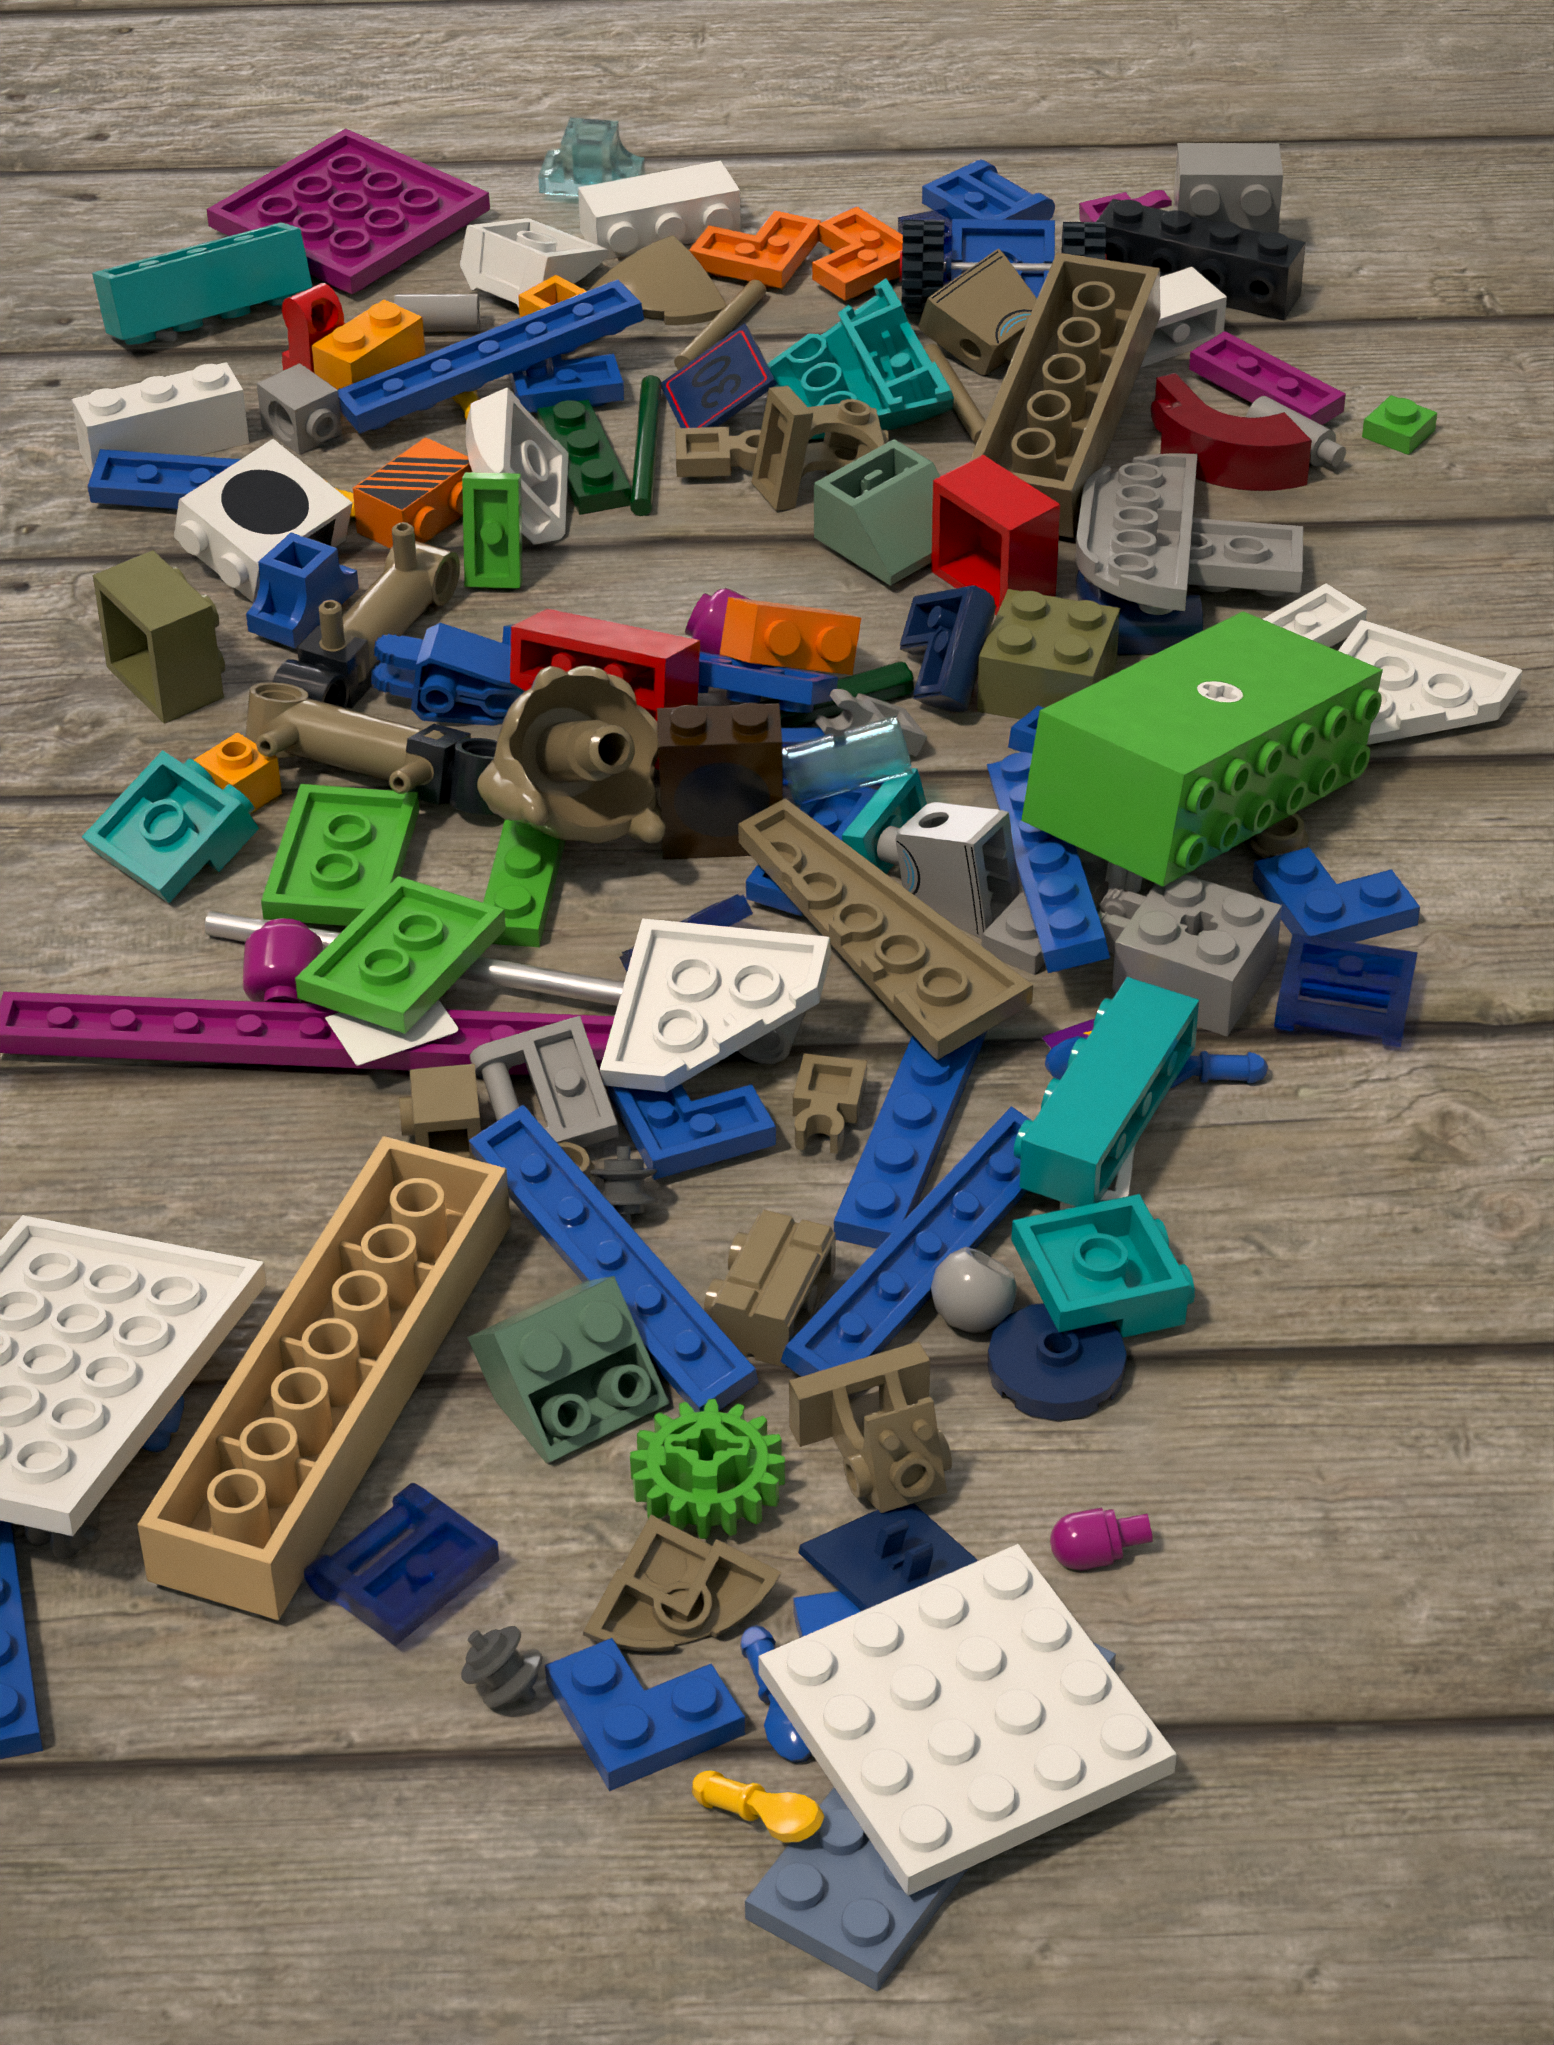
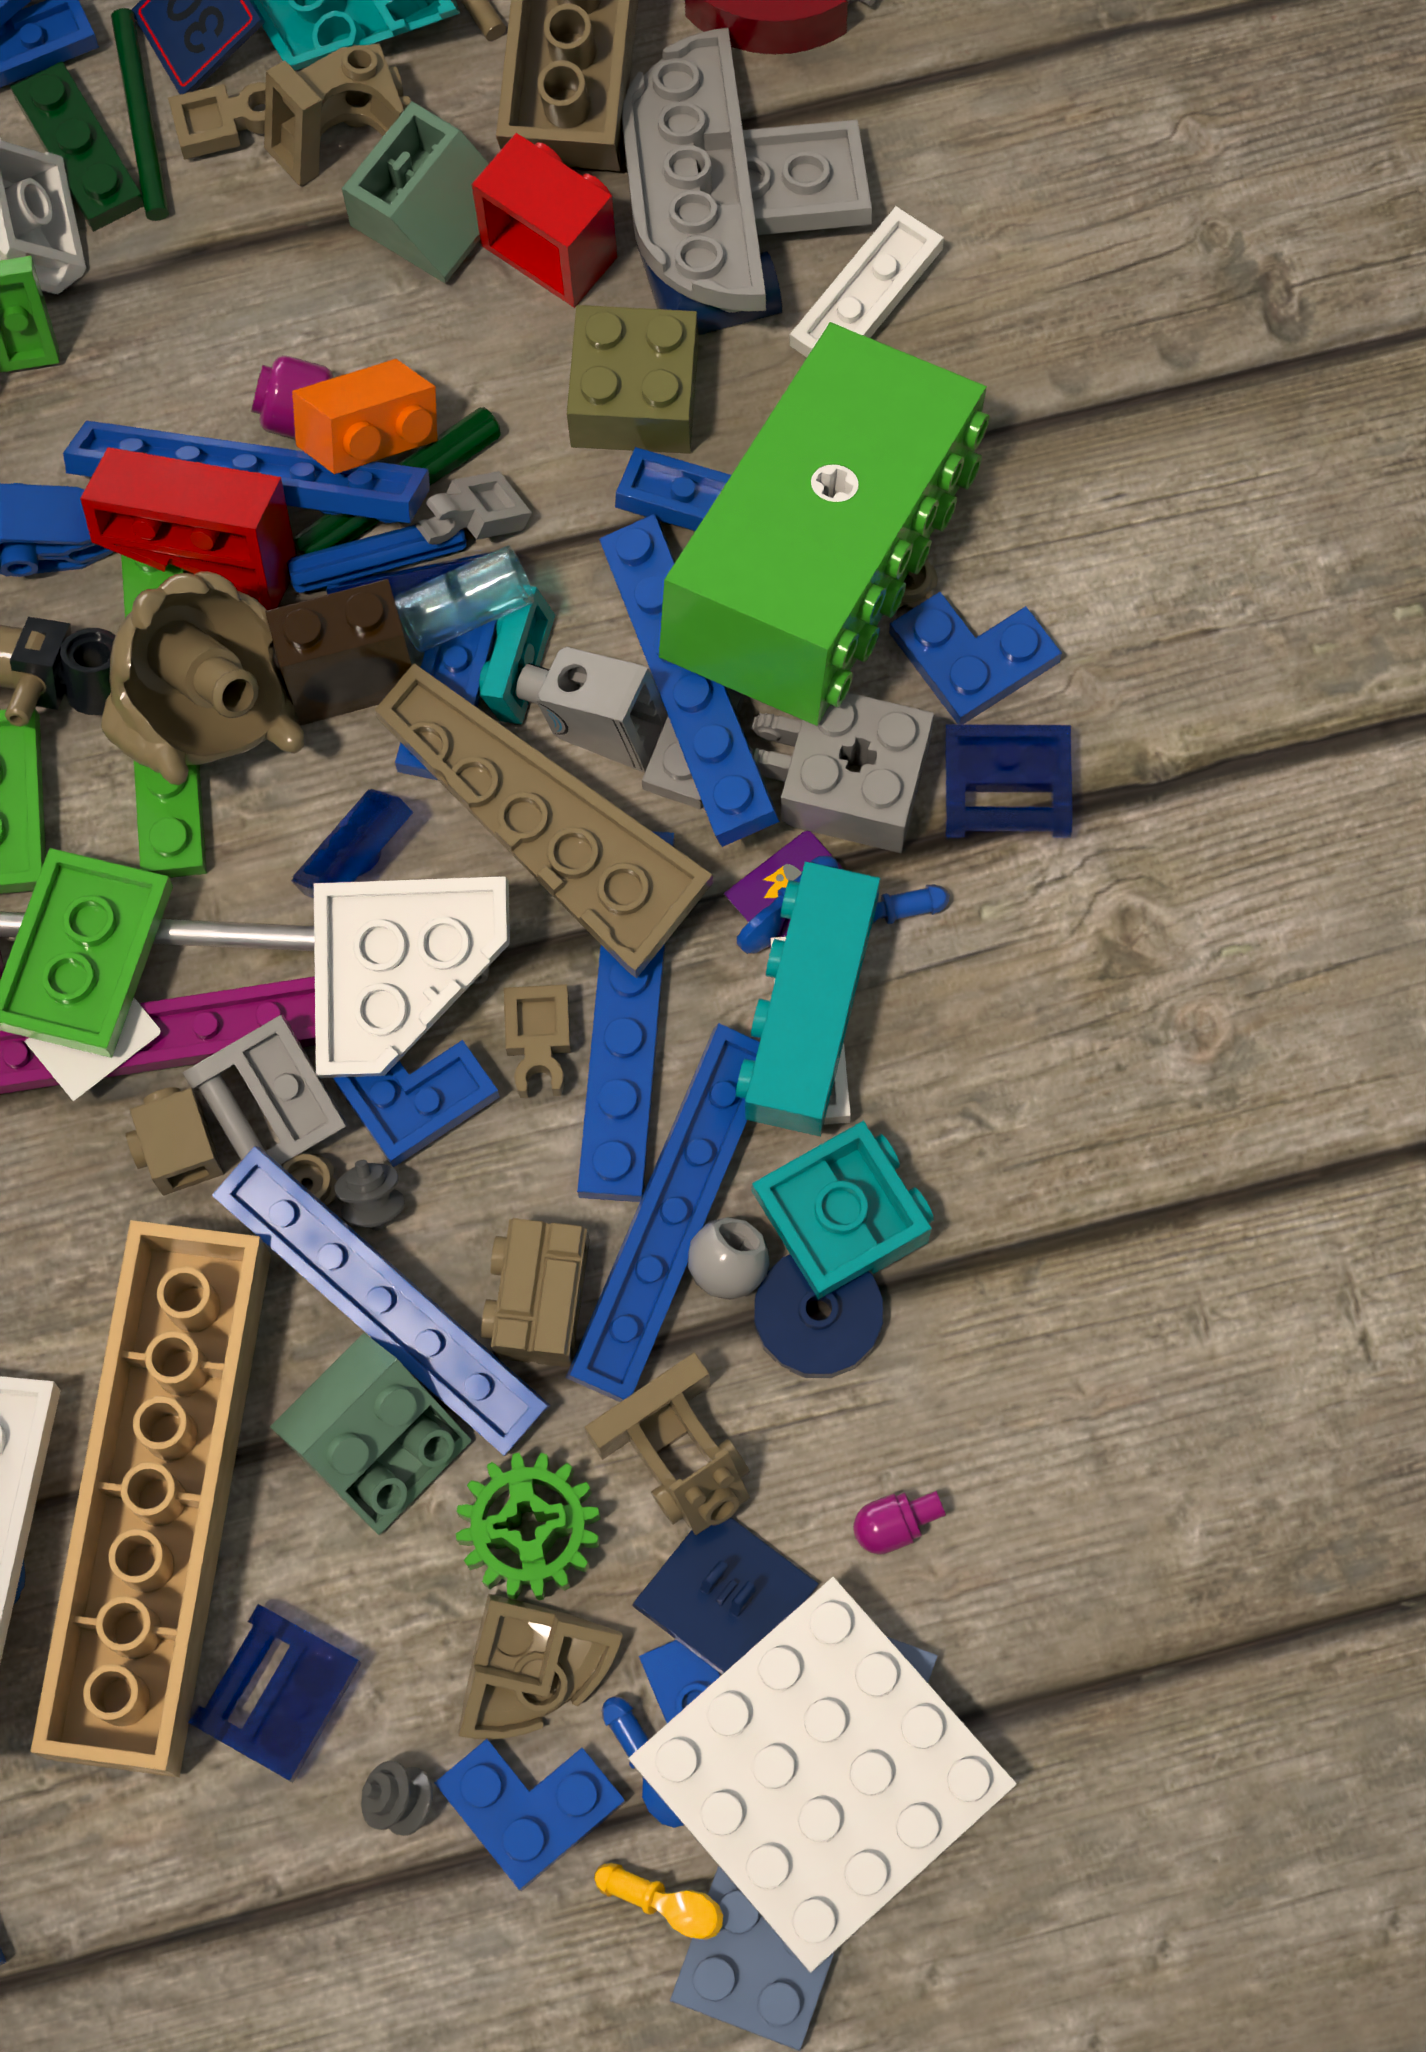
camera: 10 degrees left, 30 degrees up
dark blue brick [900,585,996,712] -> none
white plate [1338,620,1522,745] -> none

